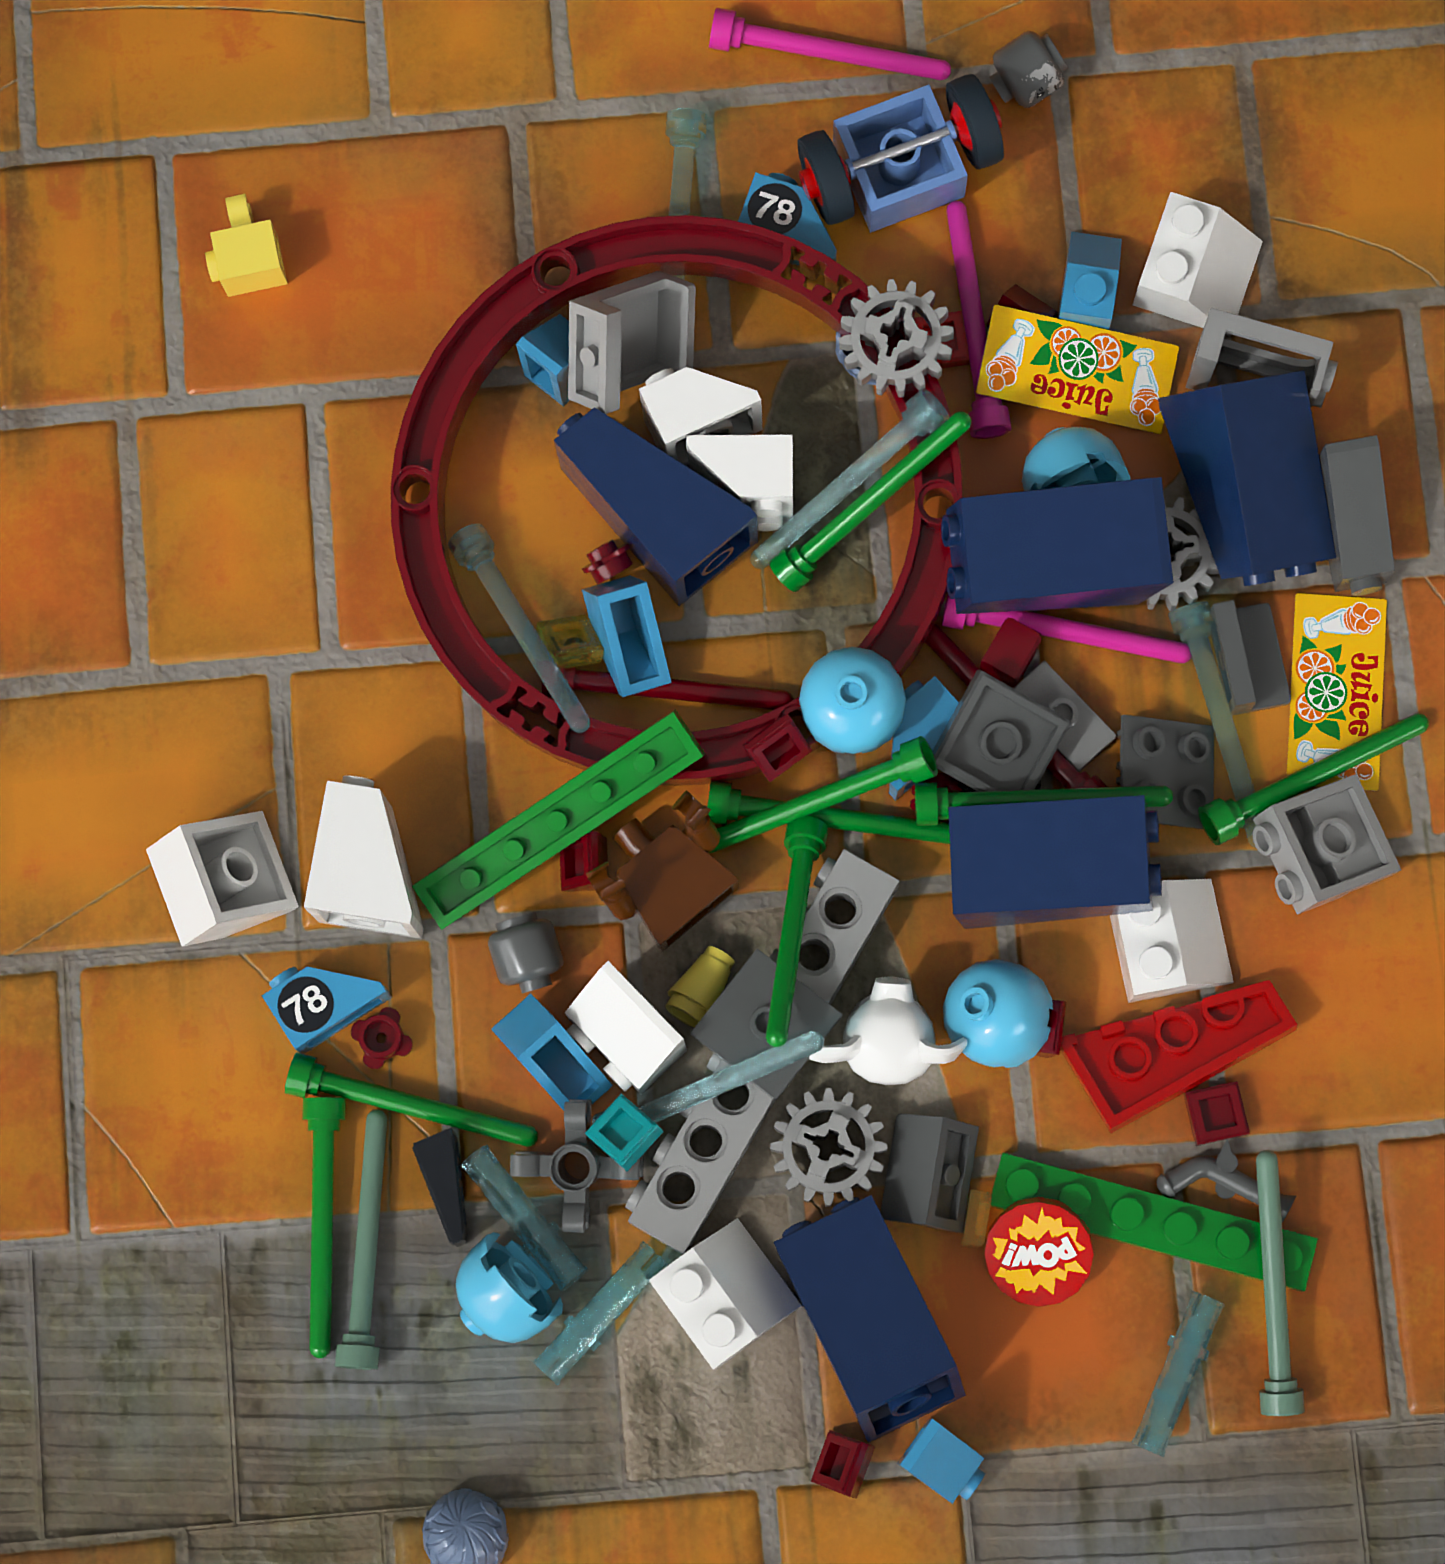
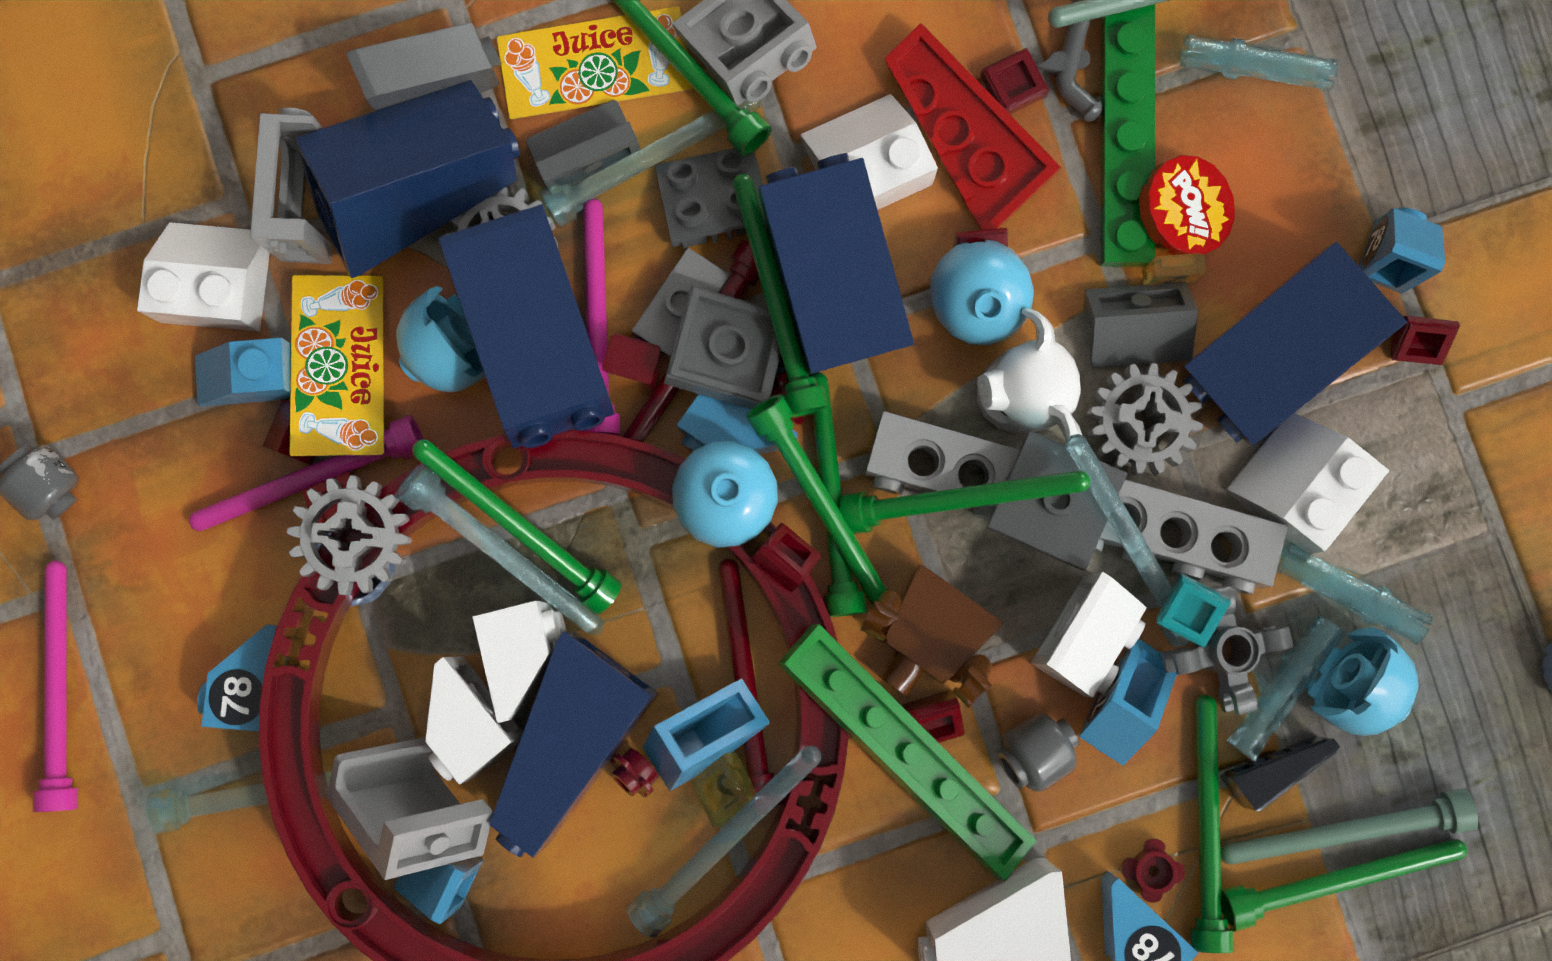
camera: 110 degrees left, 5 degrees up
light yellow cone [665,946,735,1028] -> none
brick [797,74,1004,233] -> none

